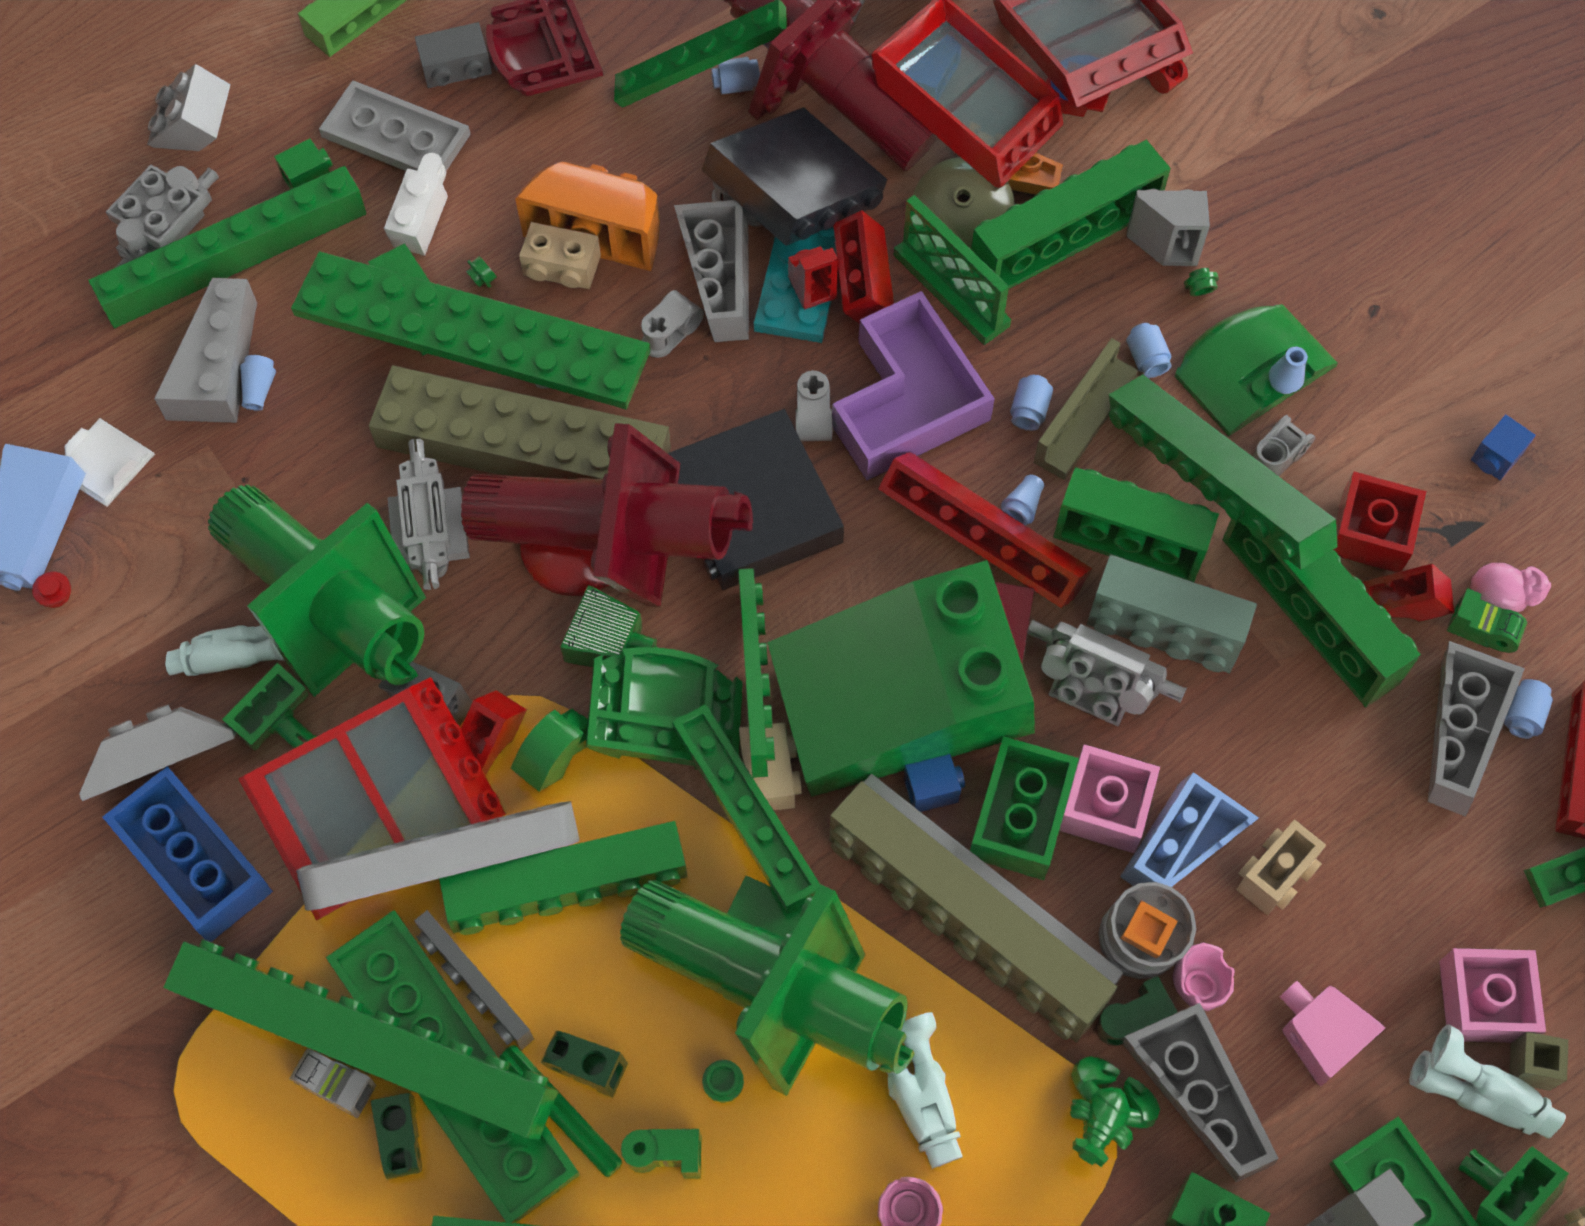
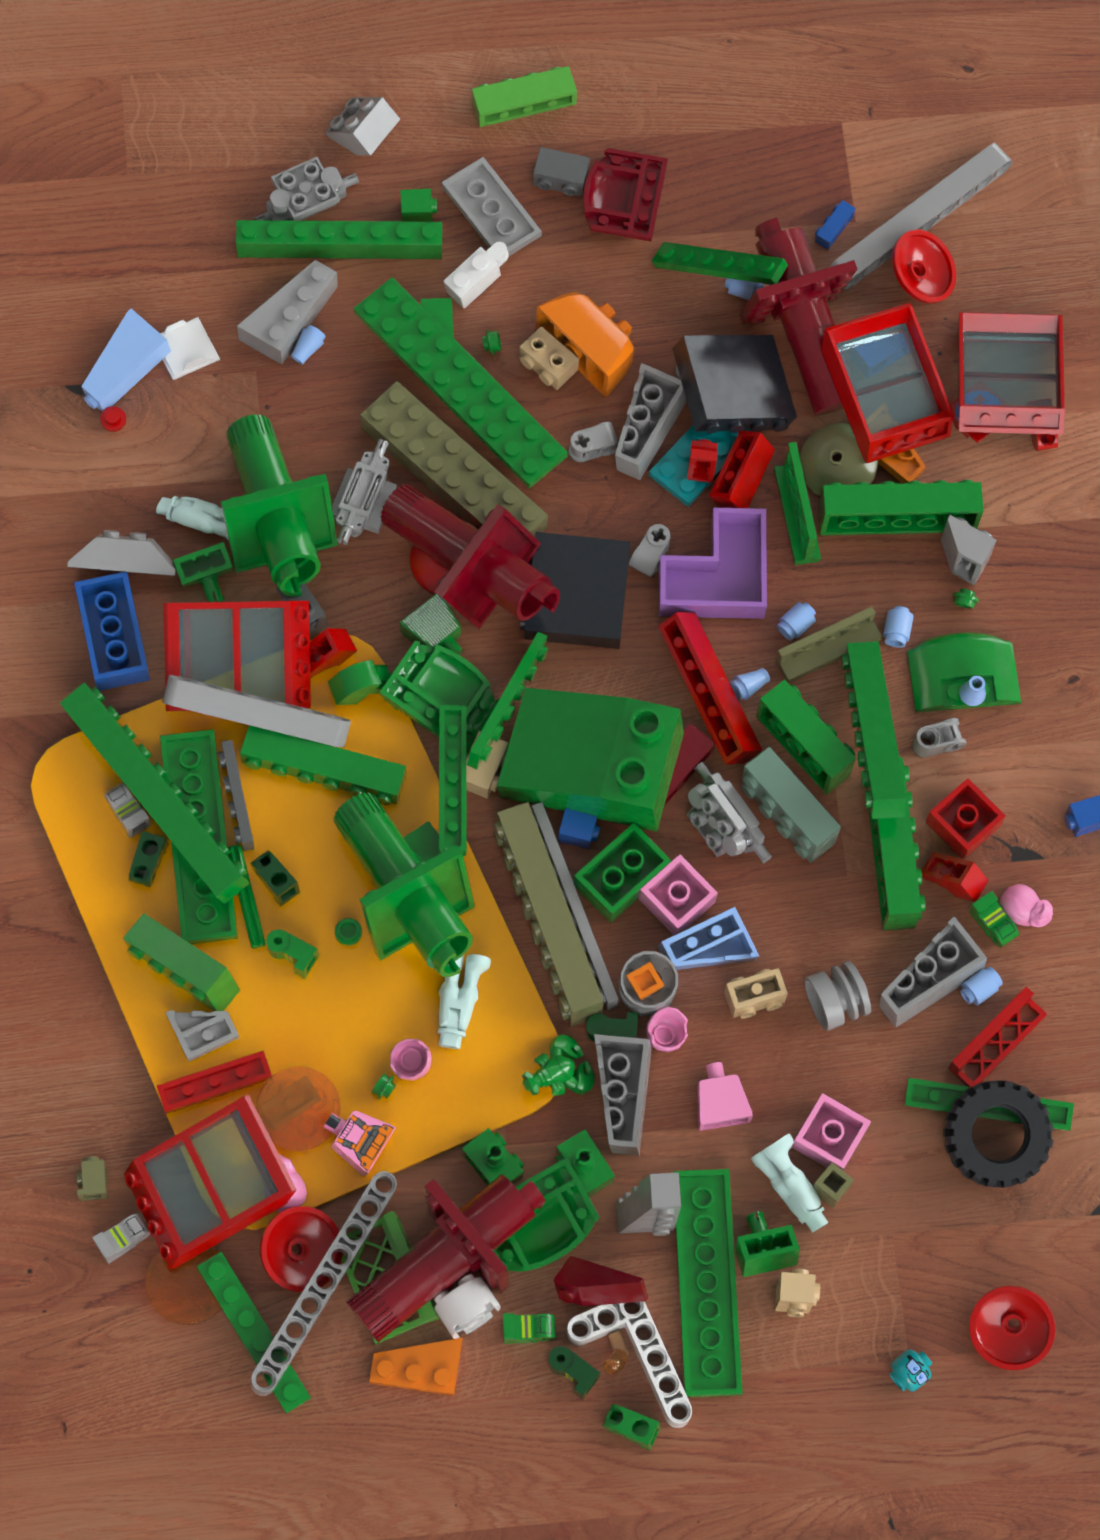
camera: 25 degrees right, 5 degrees up
none -> light grey wheel [804,960,871,1031]

